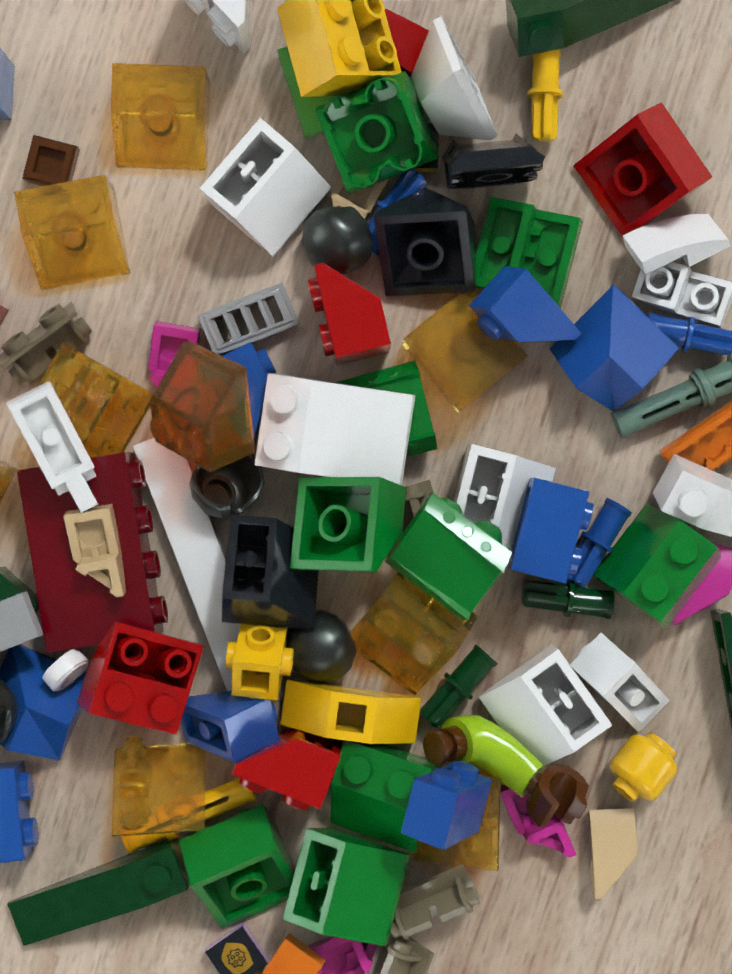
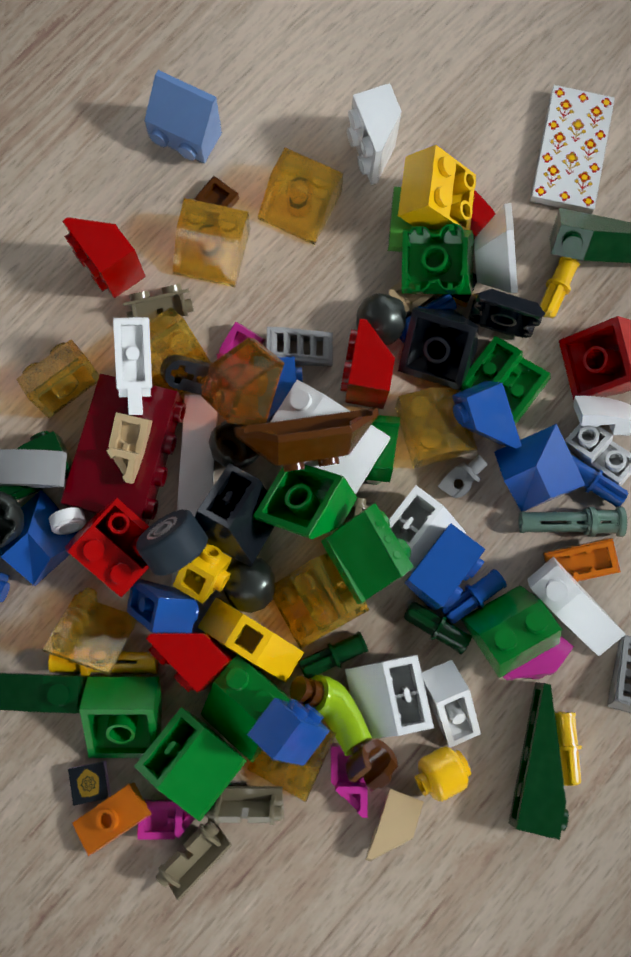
camera: 15 degrees right, 10 degrees down
white slope [200,118,332,257] -> none
none -> black wheel [136,509,208,576]
none -> black beam [160,355,224,396]
none -> reddish brown wedge [233,408,379,472]
none -> light grey piece [438,454,488,498]

